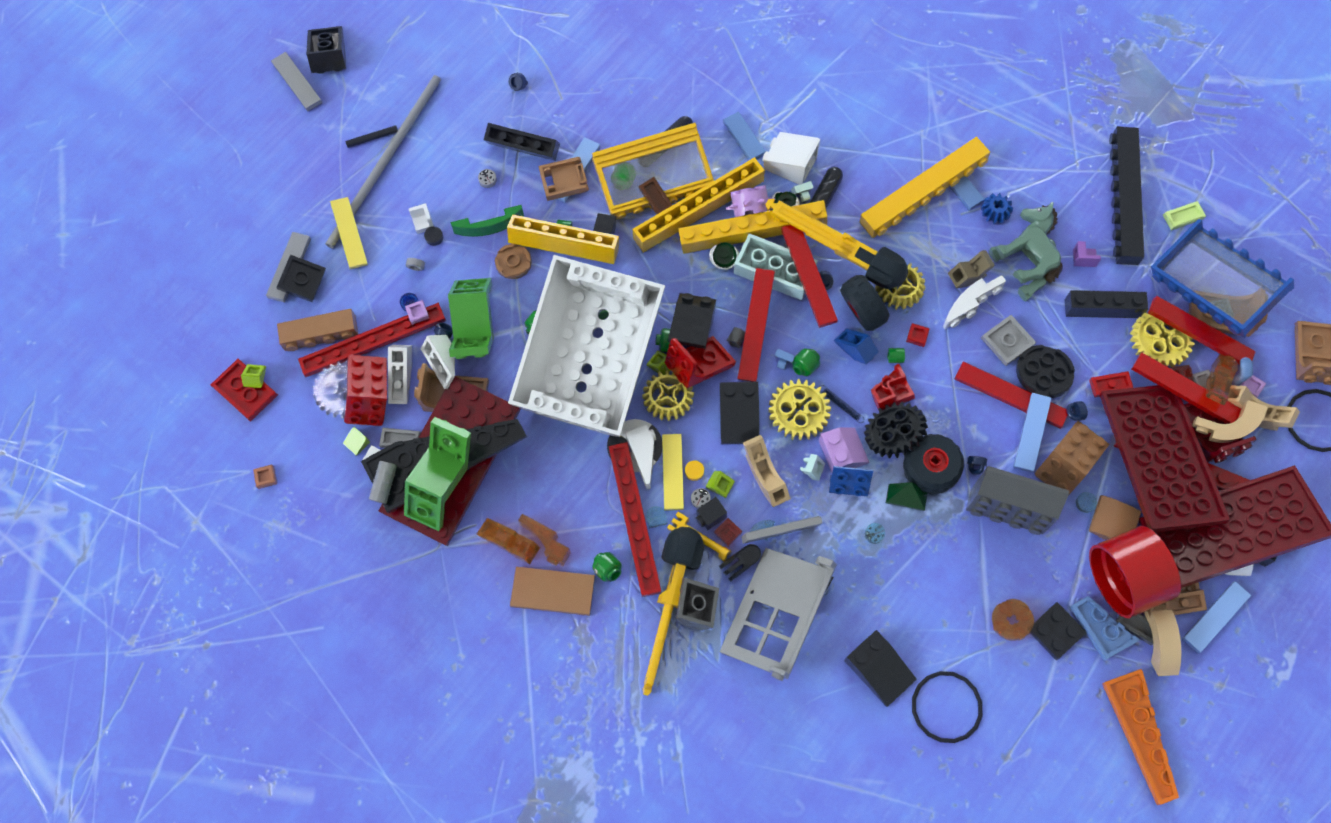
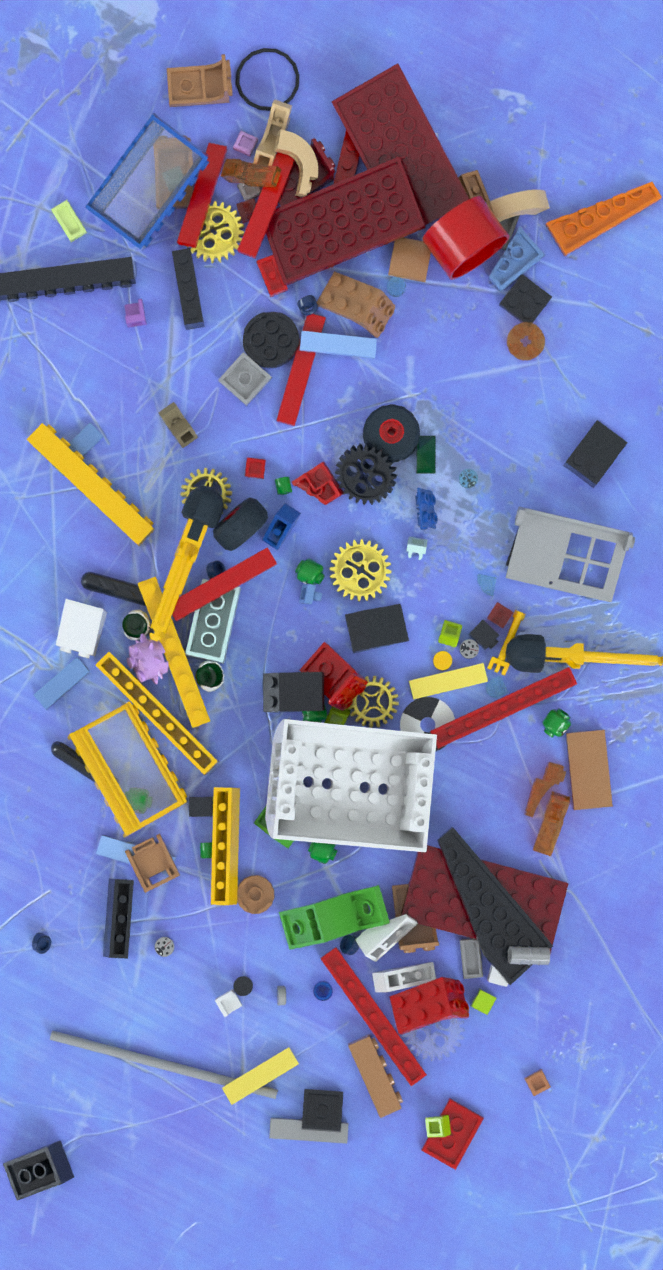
camera: 105 degrees left, 15 degrees up
light grey tile [271,52,322,112] -> none
black bar [345,125,398,148] -> none
bright green bracket [404,417,471,531] -> none
lavender tile [405,300,429,325] -> none
green slope [450,205,524,237] -> none
white slope [625,424,656,490] -> none
reddish brown tile [638,177,672,215] -> none
flat silver slope [676,578,719,631] -> none
black arm [719,544,761,582] -> none
dark grey hose [726,327,745,348] -> none
red tile [737,268,775,382] -> none
light grey tile [741,516,822,544] -> none
tan arch [743,435,791,507] -> none
light aqua tile [791,181,813,203] -> none
dark blue piece [819,385,864,423] -> none
lavender slope [819,427,869,472] -> none
black piece [912,671,983,743] -> none
white slope [943,275,1006,329] -> none
dark grey slope [966,466,1069,535] -> none
dark blue tile [967,456,988,475] -> none
blue gear [981,193,1013,224] -> none
sand green animal [989,202,1063,302] -> none
light blue tile [1182,581,1251,654] -> none
medium blue arm [1232,357,1253,386] -> none

